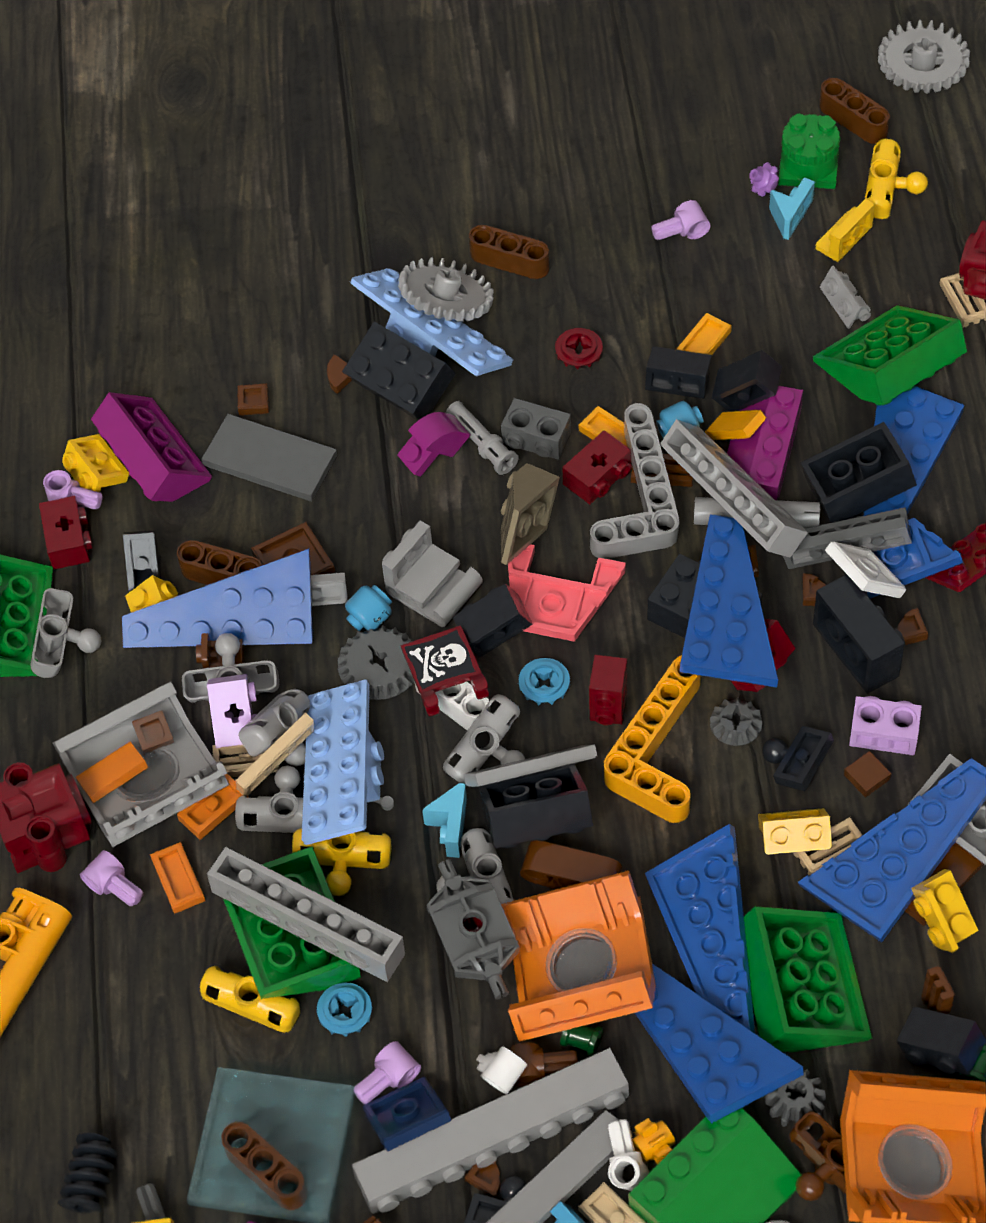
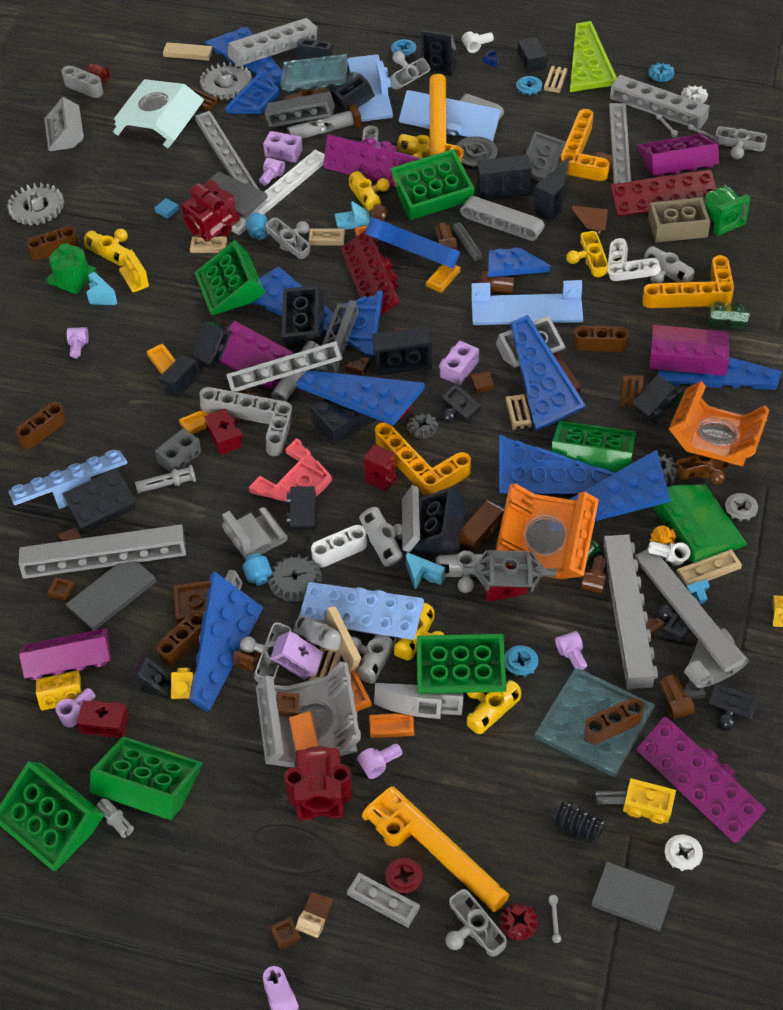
camera: 70 degrees left, 5 degrees down
light grey piece [31,588,102,678] -> none
light grey brick [207,847,405,982] -> none
dark blue tile [362,1077,452,1152] -> none
magenta brick [397,412,471,476] -> none
light grey gear [398,257,493,321] -> none
flag [400,625,489,716] -> none
white axle [476,1047,527,1094] -> none
dark tan slope [501,463,560,565] -> none
dark azure gear [519,658,570,705] -> none
dark red gear [555,328,603,370] -> none
dark azure head [656,401,704,438] -> none
light orange tile [705,410,766,440] -> none
medium lavender plant [749,162,779,197] -> none
yellow bracket [758,808,832,854] -> none
light grey hinge [820,266,871,329] -> none
white tile [825,542,906,598] -> none
yellow bracket [911,869,979,952] -> none
none -> light grey brick [19,524,186,579]
none -> light grey slope [374,683,463,719]

